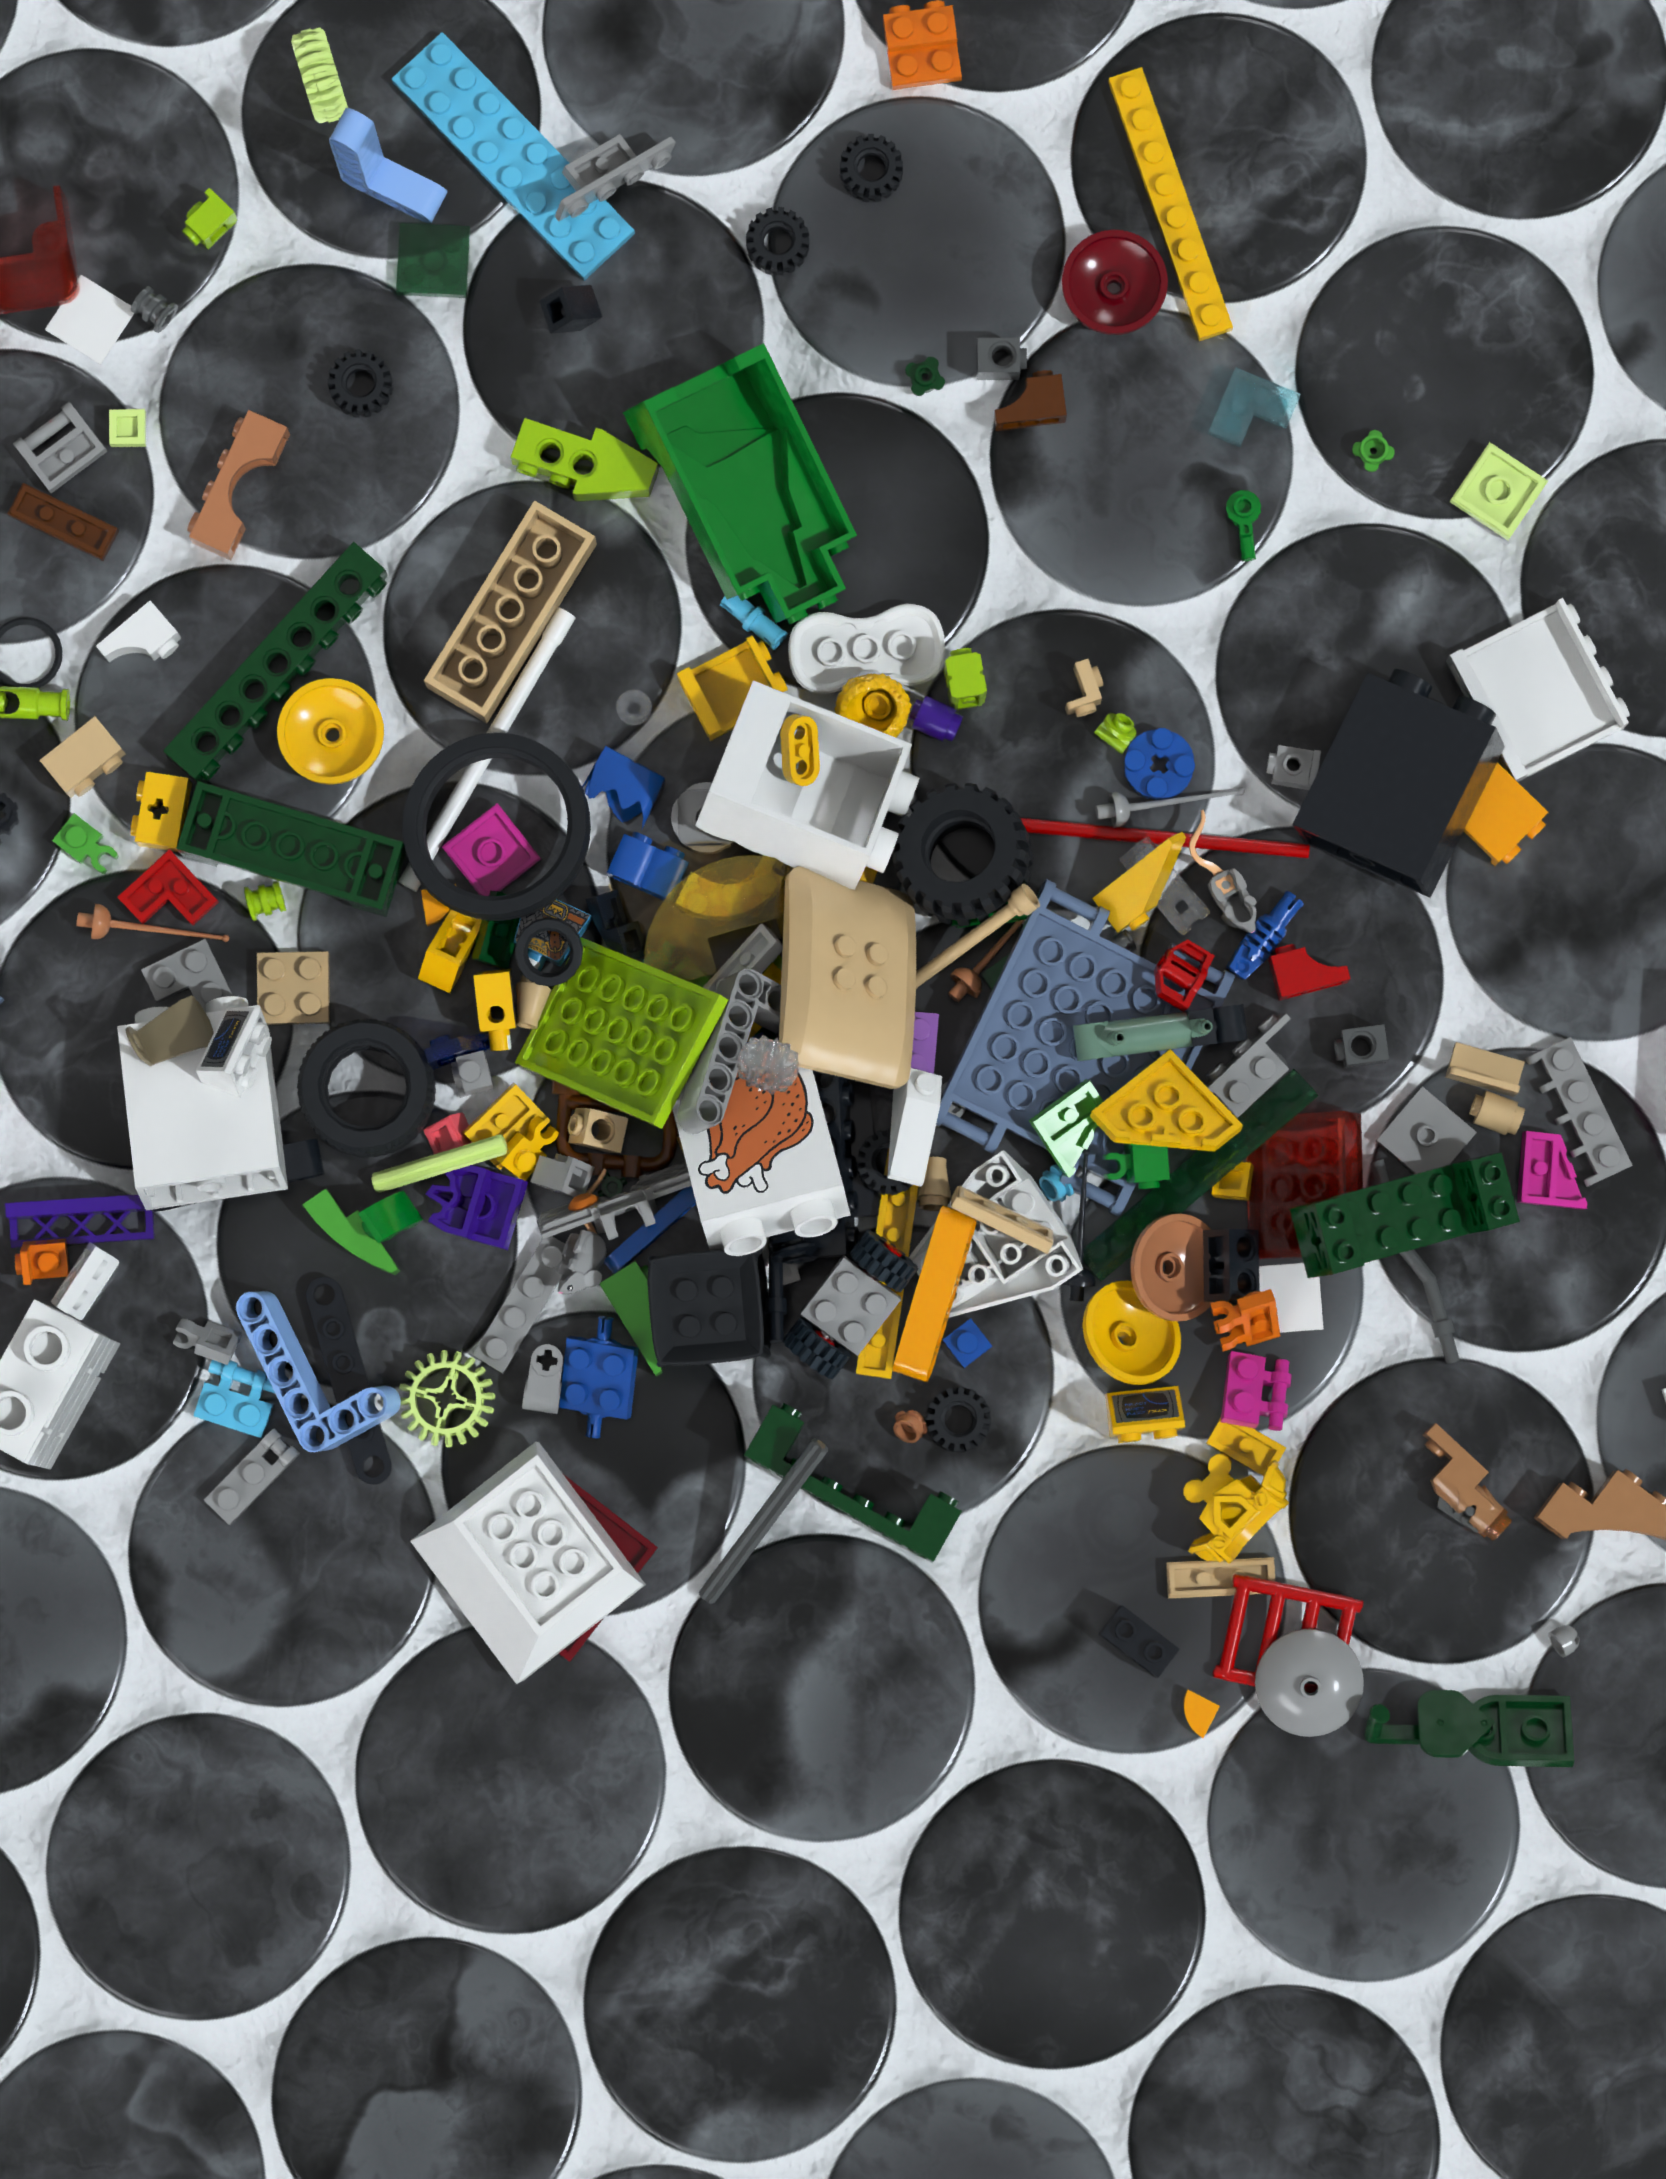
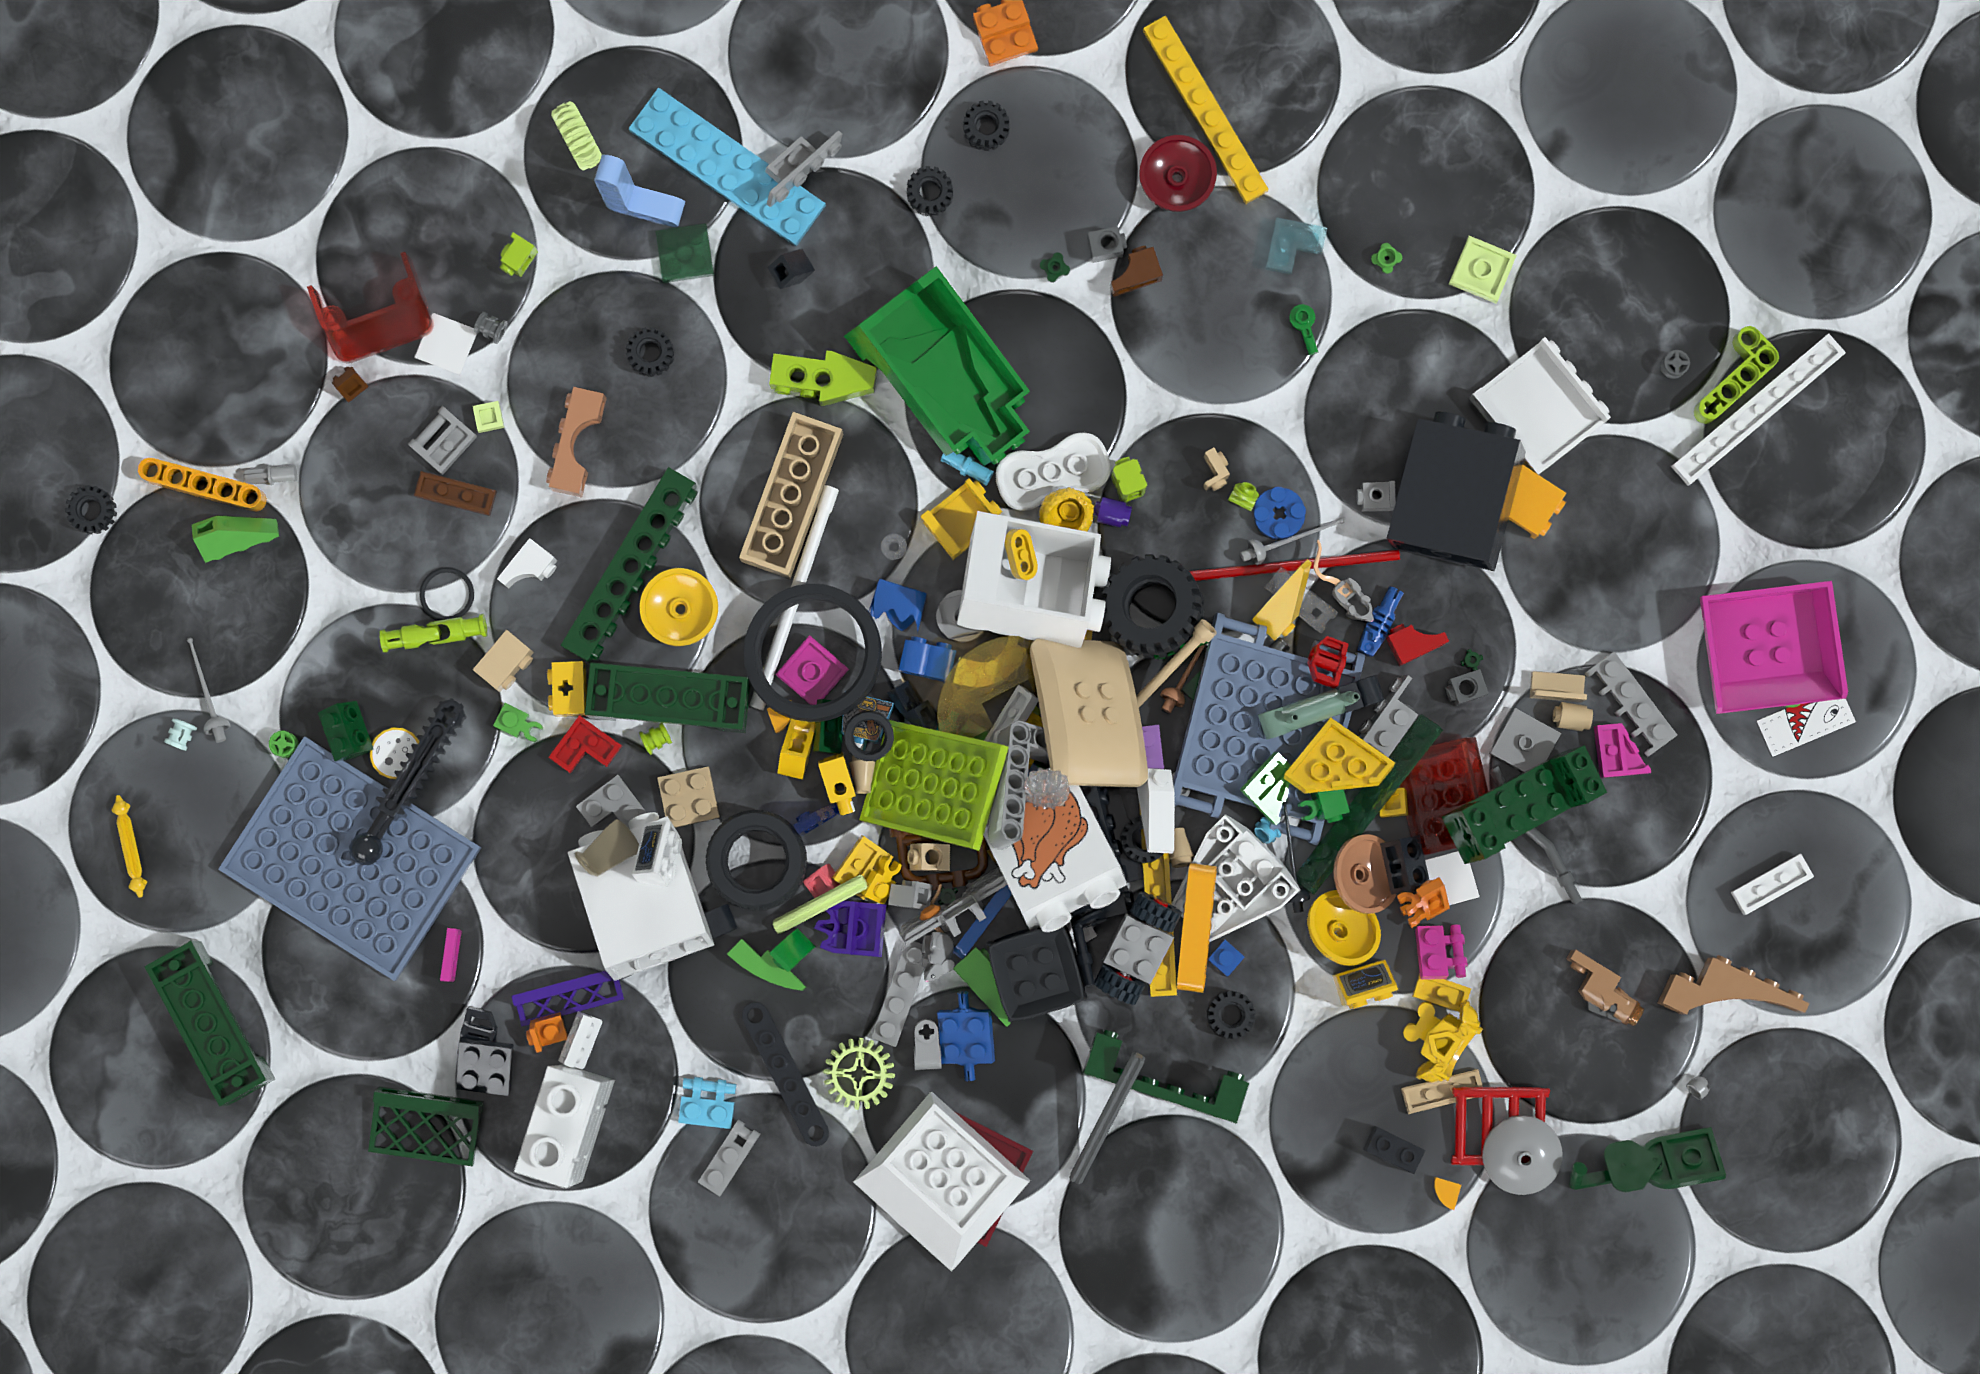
camera: 10 degrees left, 0 degrees up
nougat sword [76,904,229,942] -> none
light grey plate [173,1319,242,1365] -> none
light blue beam [236,1291,401,1452] -> none
light grey brick [451,1050,494,1098] -> none
nougat plate [893,1410,928,1443] -> none
tan tile [951,1186,1054,1254] -> none
none -> dark green piece [1461,649,1483,671]

